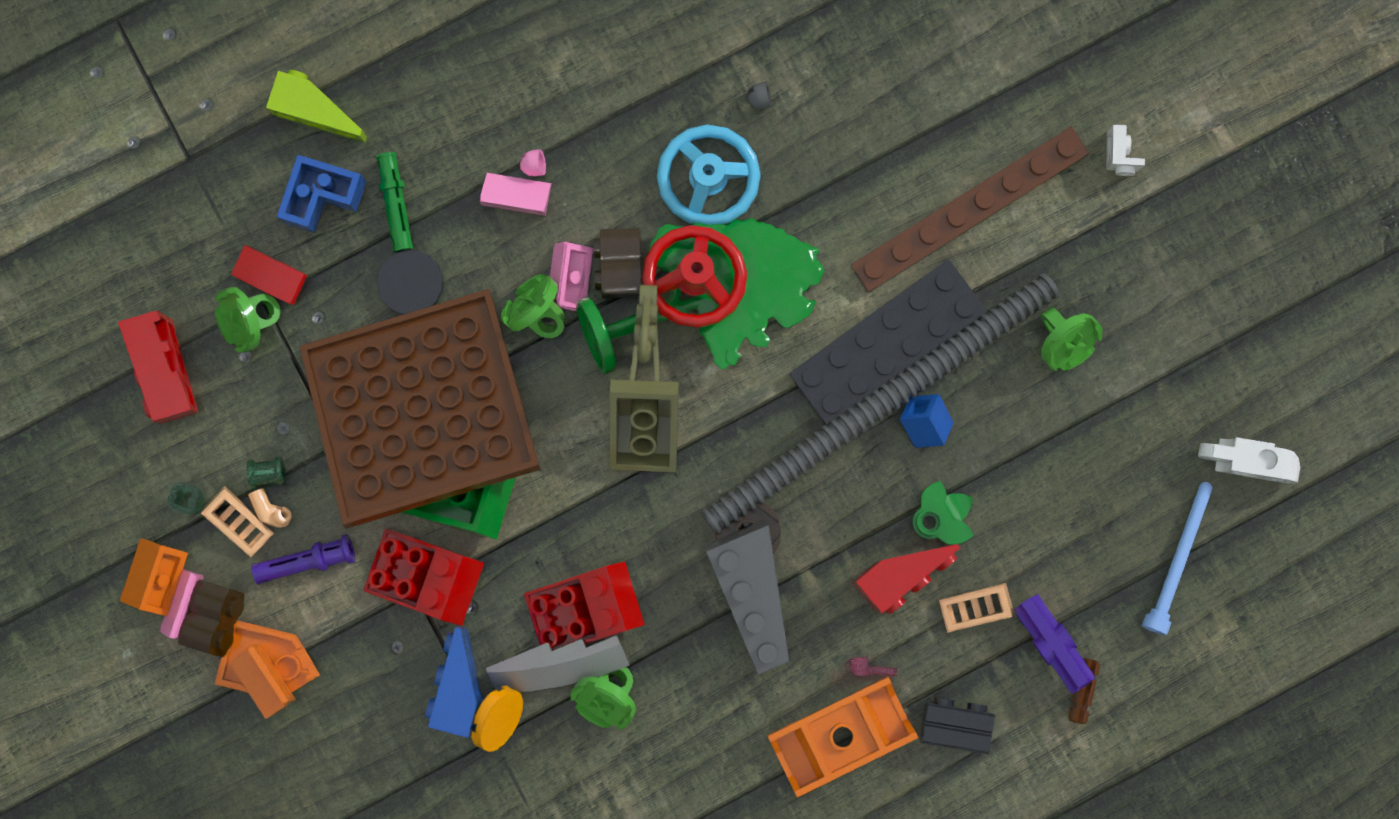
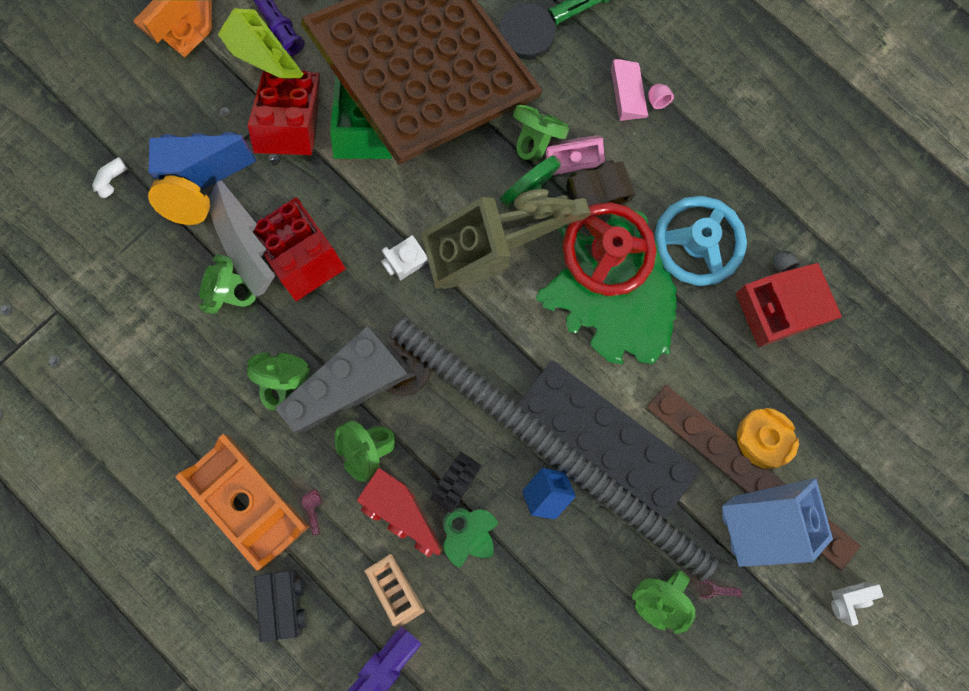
camera: 70 degrees right, 5 degrees down
none -> white arm [92,157,128,198]
none -> lime slope [218,8,303,78]
none -> bright green tile [247,352,310,411]
none -> bright green tile [334,421,395,482]
none -> white bracket [381,235,428,281]
none -> black tyre [430,452,482,513]
none -> clear pink hand [698,579,742,600]
none -> medium blue slope [722,478,833,567]
none -> red slope [735,263,842,348]
none -> light orange tile [737,408,799,469]

